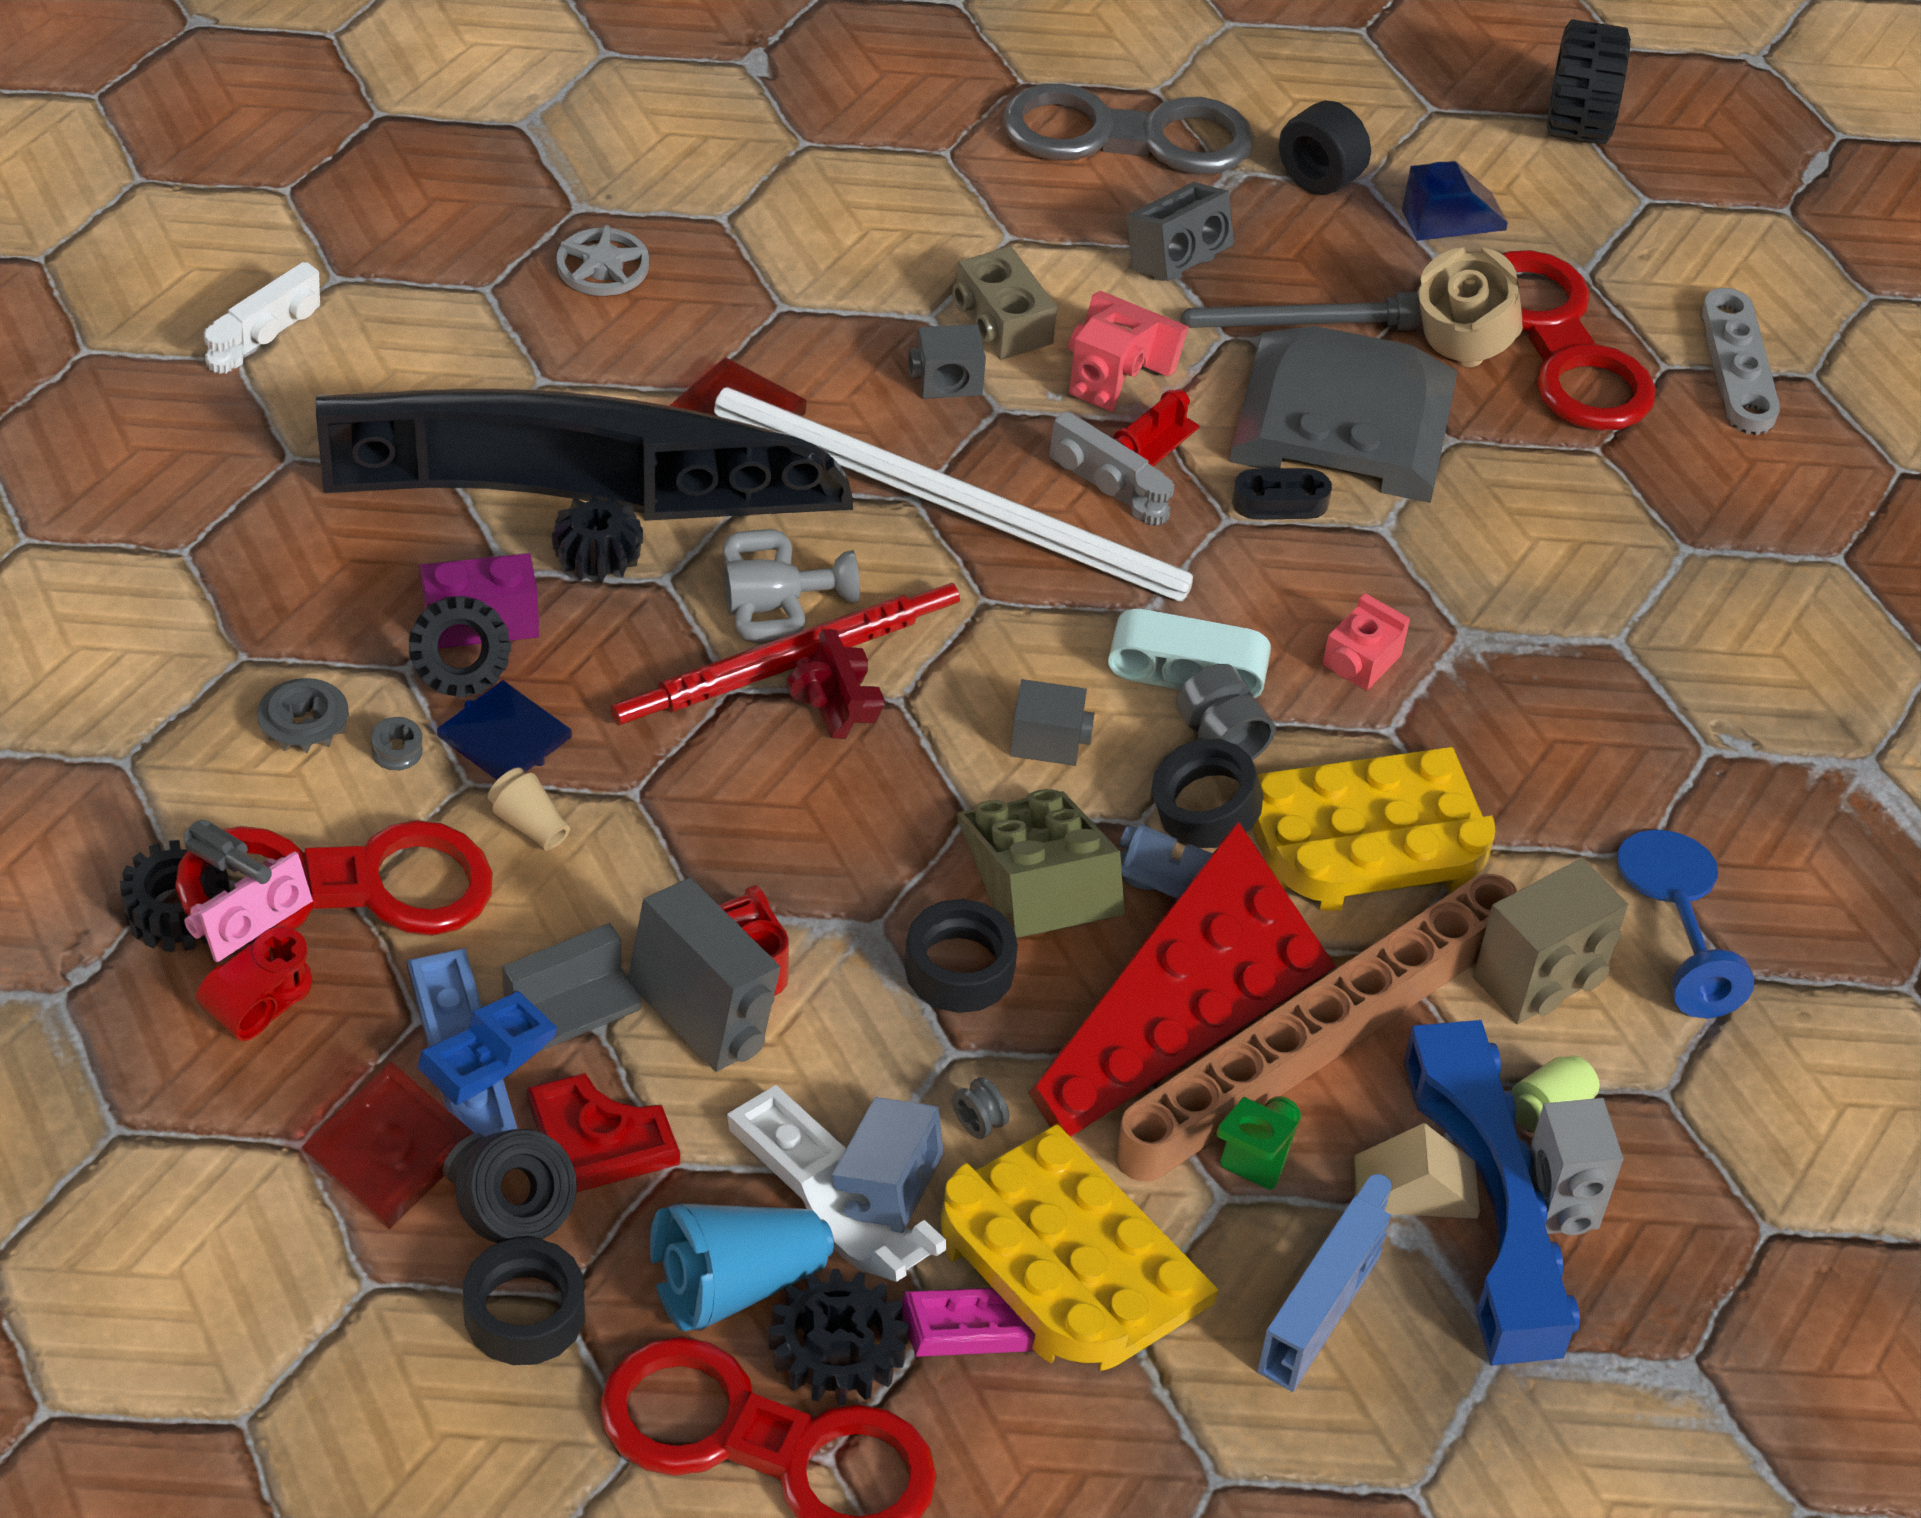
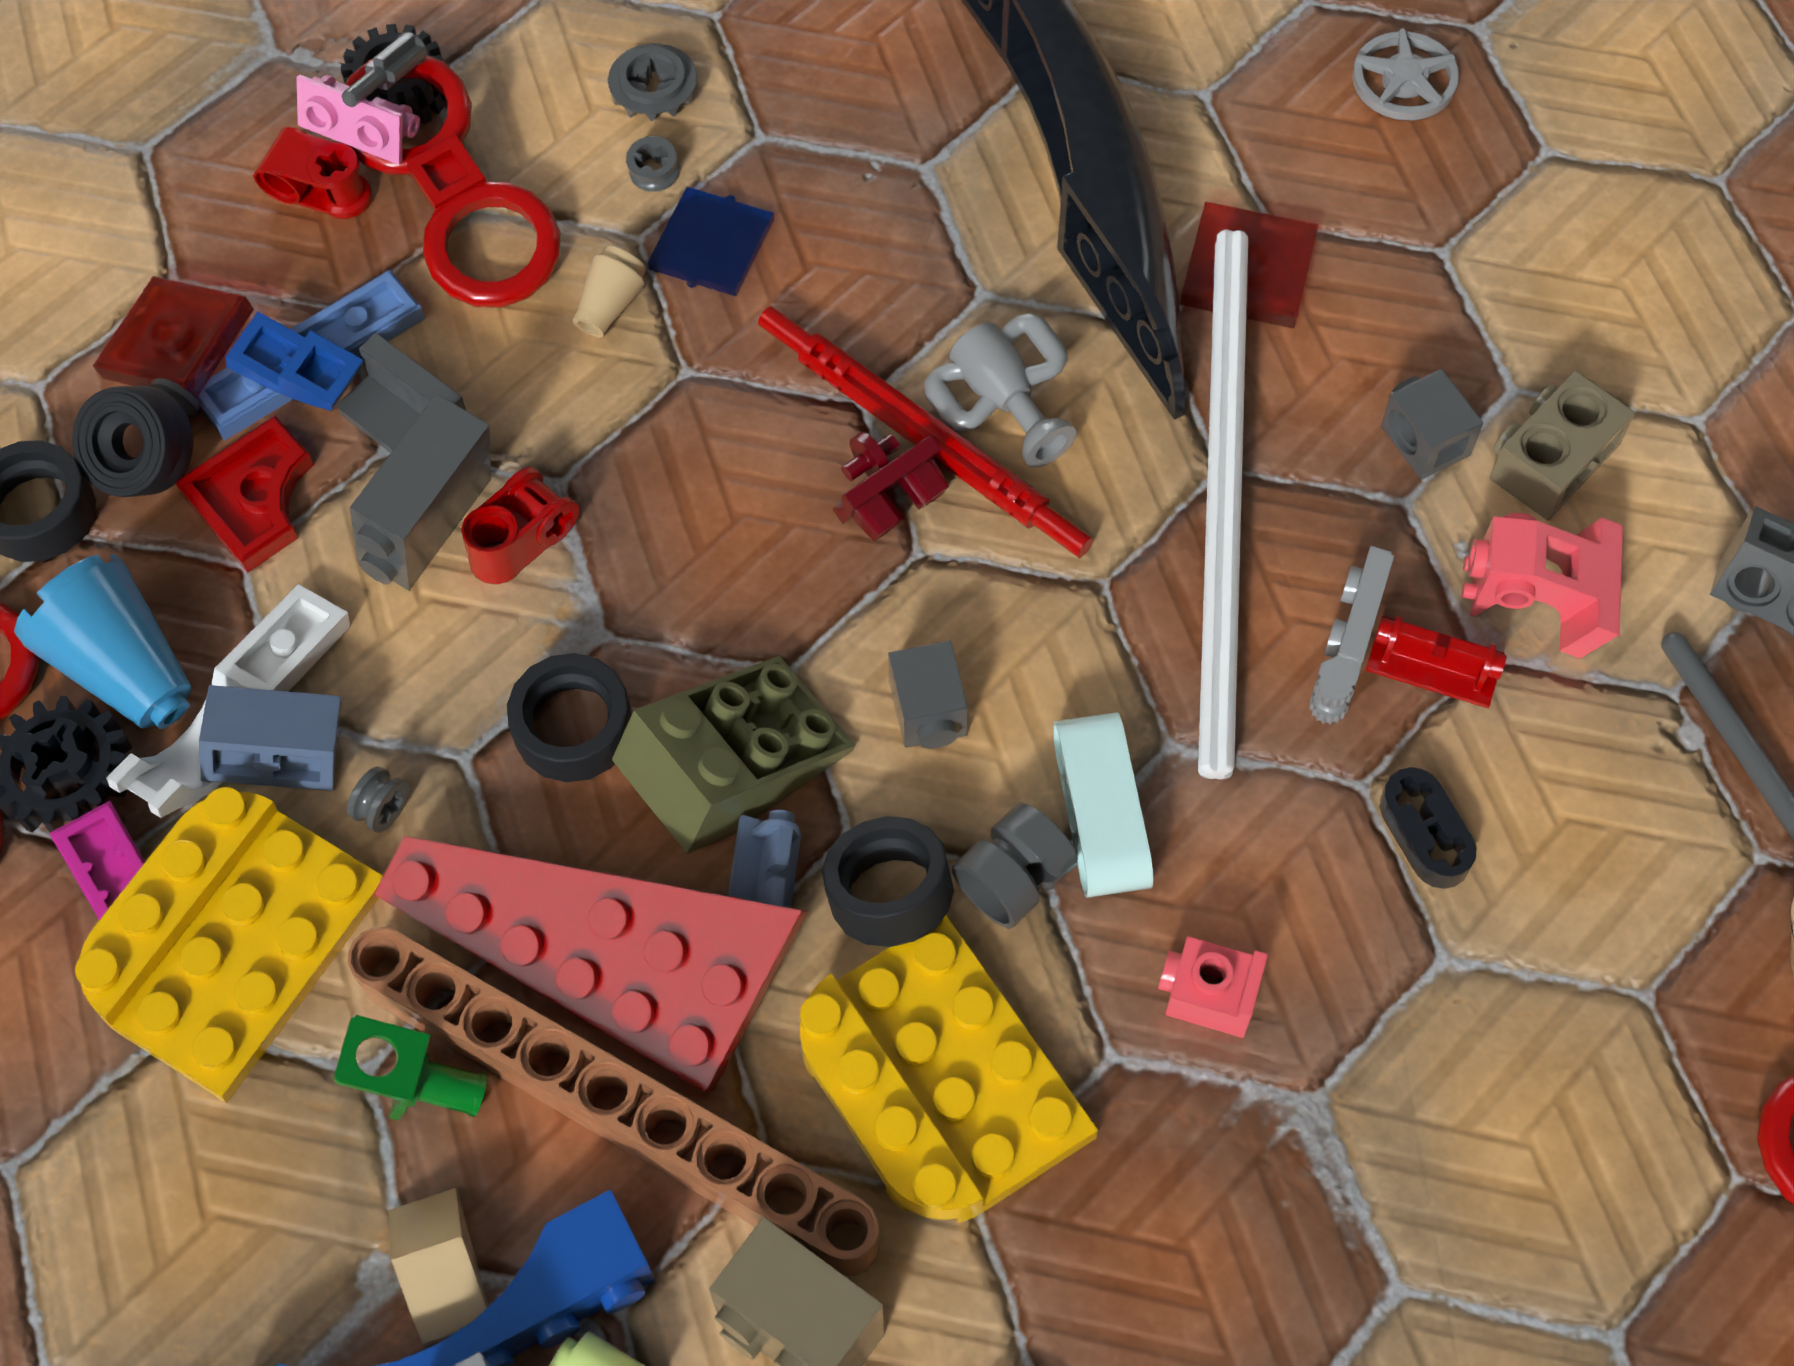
camera: 75 degrees right, 15 degrees up
black tyre [409,596,511,697] -> none
magenta slope [418,553,539,648] -> none
black gear [552,493,643,583] -> none
dark grey wedge [1230,326,1458,503] -> none
medium blue hinge [1257,1174,1392,1392] -> none

